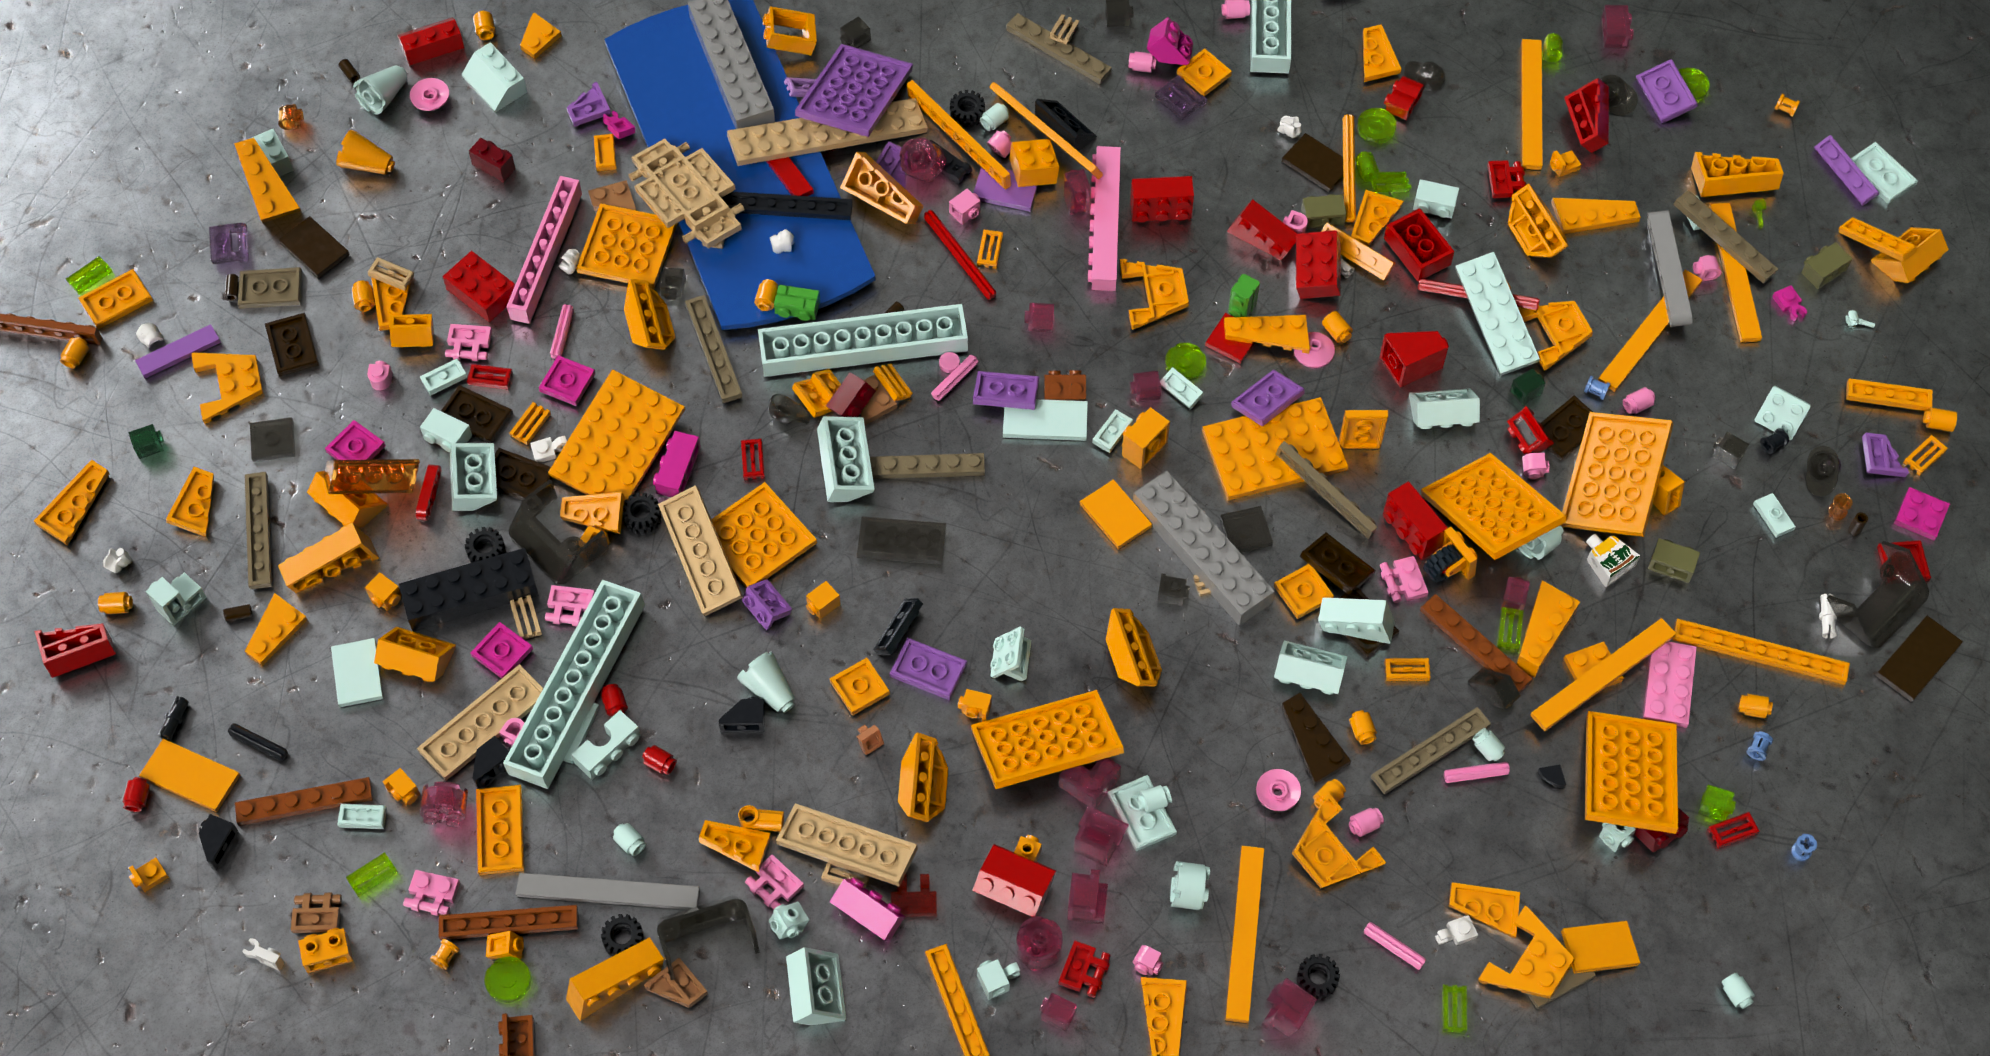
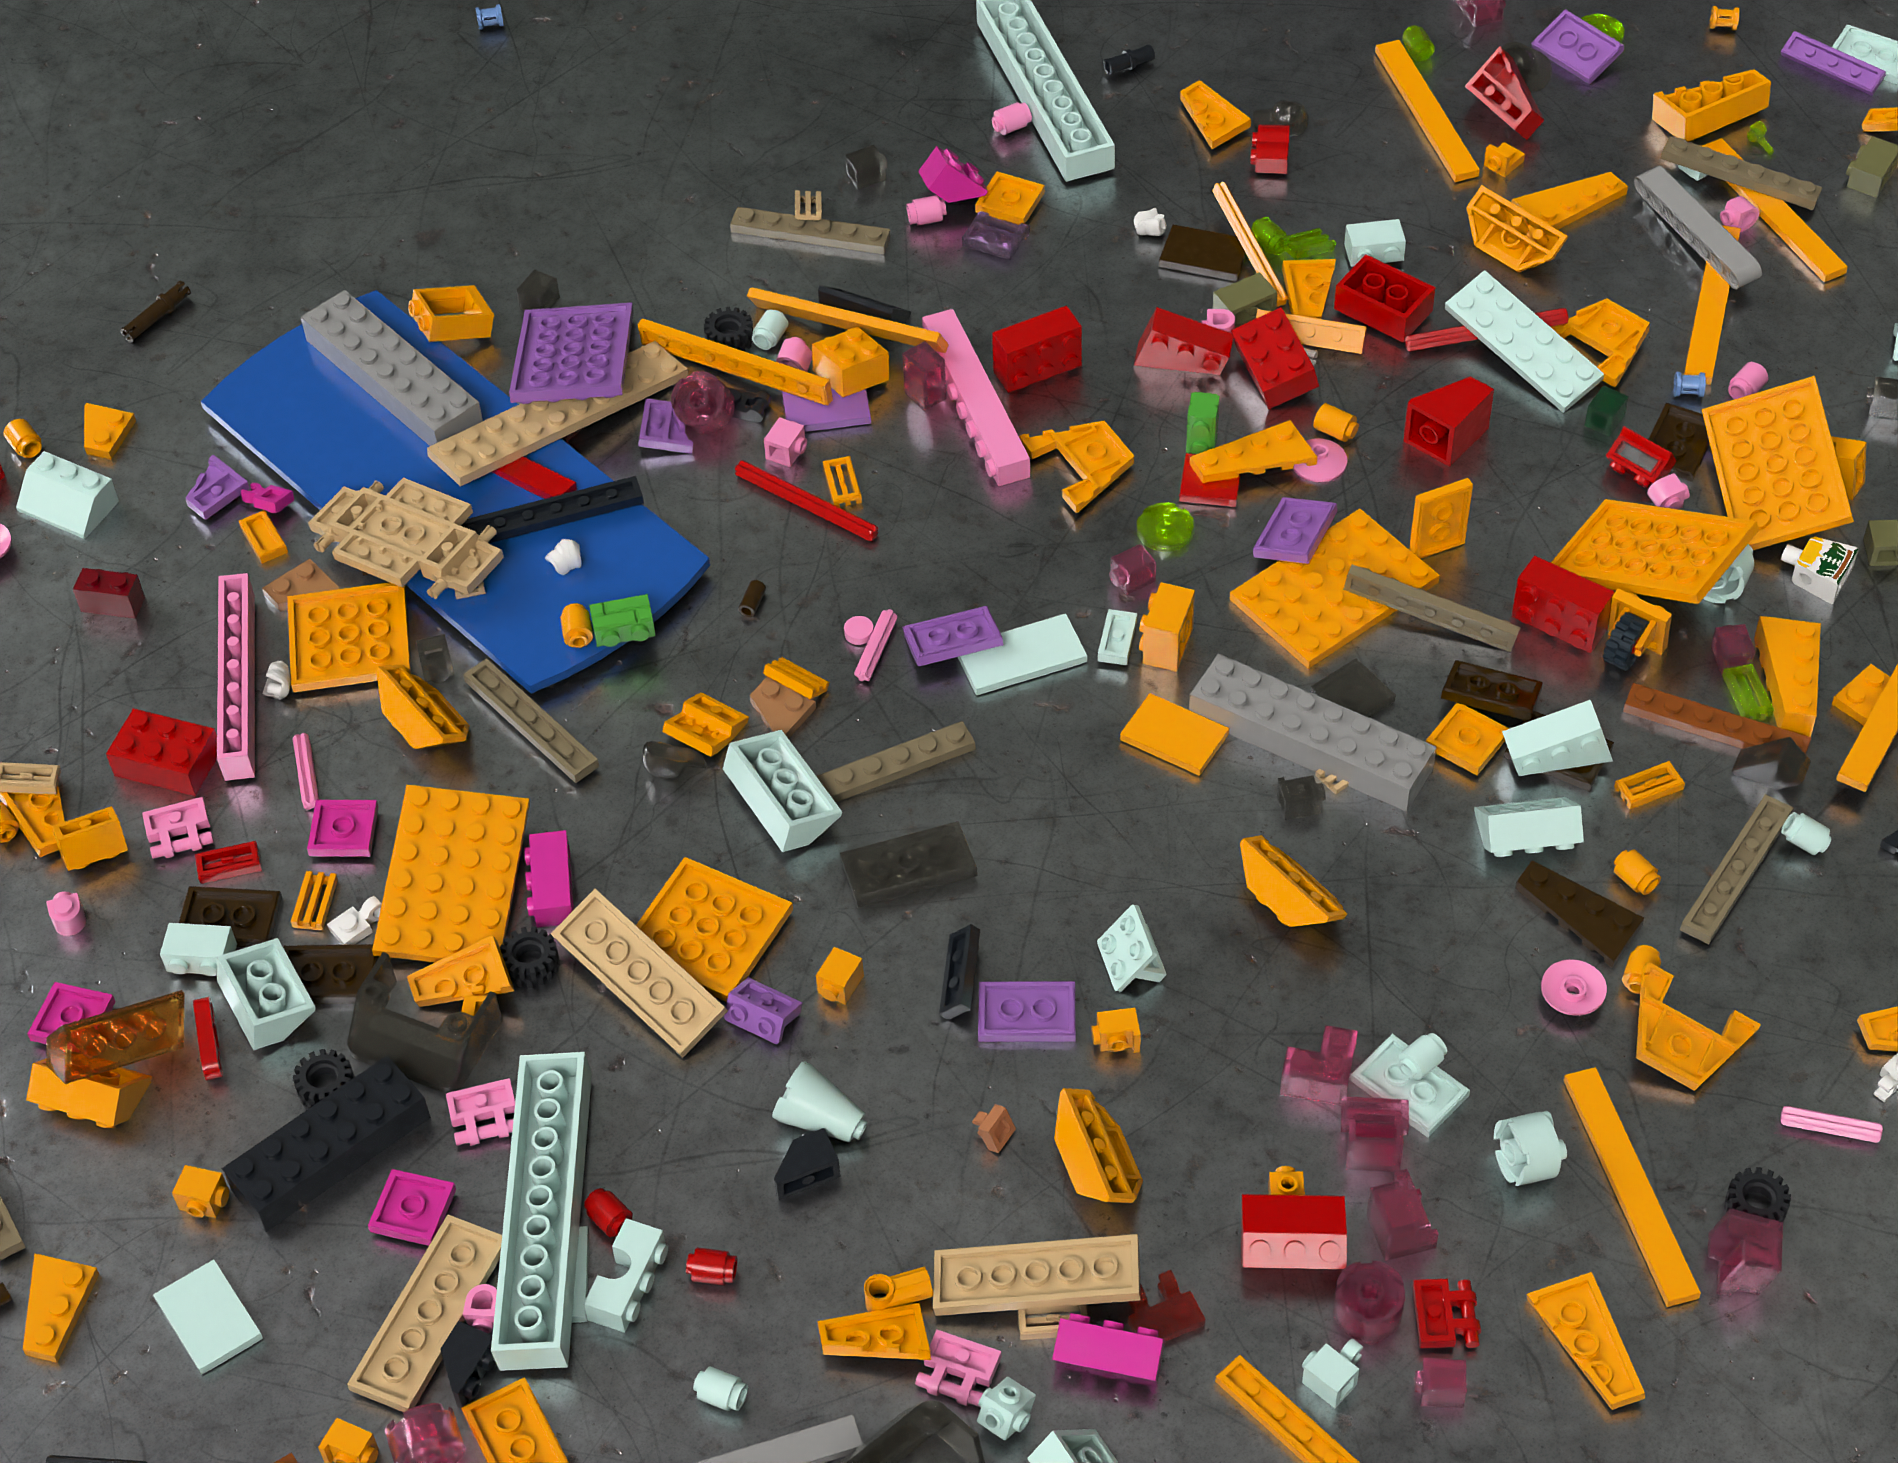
camera: 20 degrees left, 10 degrees down
light orange wedge [278,523,379,593] -> none
light orange slope [374,627,456,682] -> none
light aqua plate [420,359,467,396] -> none
tan tile [510,595,542,640] -> none
red tile [741,439,765,480] -> none
light aqua brick [758,304,968,377] -> none
lavender tile [784,77,816,97] -> none
dark red brick [826,372,876,417] -> none
light orange plate [829,658,890,716] -> none
light orange wedge [840,152,924,224] -> none
light orange plate [971,690,1124,789] -> none
clear pink brick [1024,303,1054,332] -> none
dark orange bracket [1044,370,1086,400] -> none
bright pink plate [1133,945,1163,976] -> none
light aqua plate [1159,367,1204,410] -> none
bright pink brick [1349,808,1384,837] -> none
clear neon green tile [1357,108,1396,144] -> none
bright pink plate [1380,556,1428,603] -> none
light aqua slope [1409,388,1480,429] -> none
bright pink axle [1444,762,1510,783] -> none
red plate [1487,160,1527,198] -> none
dark pink plate [1772,285,1807,322] -> none

